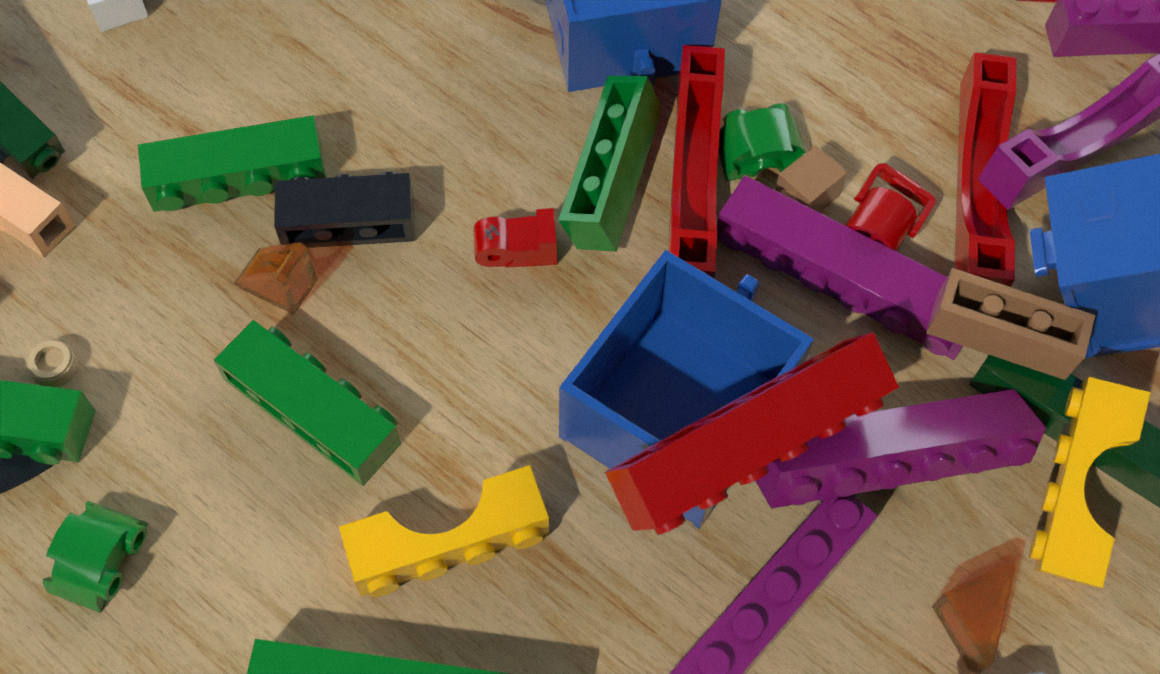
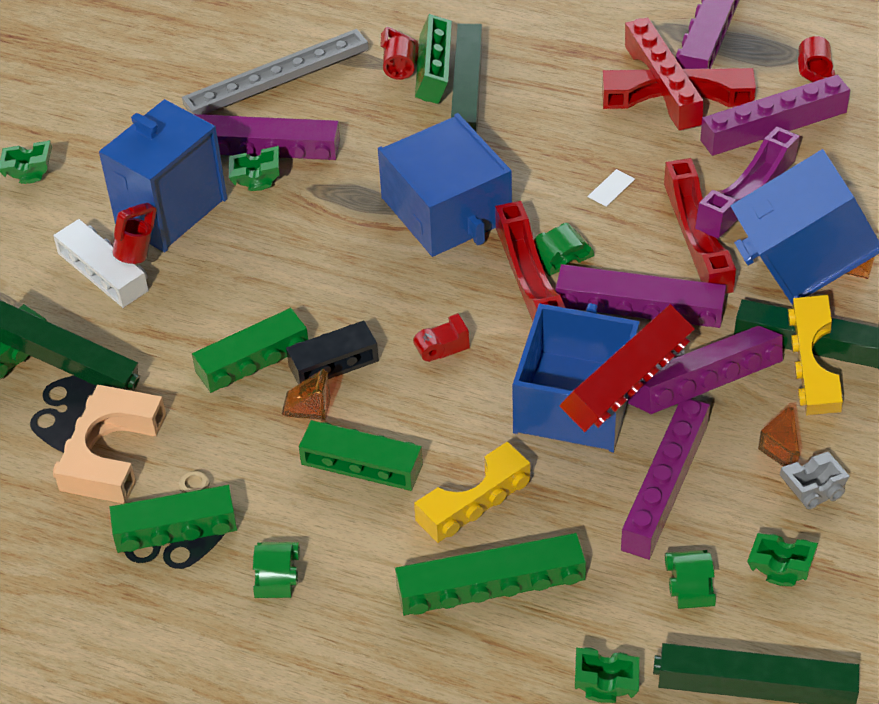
camera: 15 degrees left, 15 degrees down
green brick [559,76,662,252] -> none
medium nougat brick [775,145,848,212] -> none
red piece [845,163,936,252] -> none
medium nougat brick [926,268,1095,380] -> none
none -> white sticker [587,169,635,207]

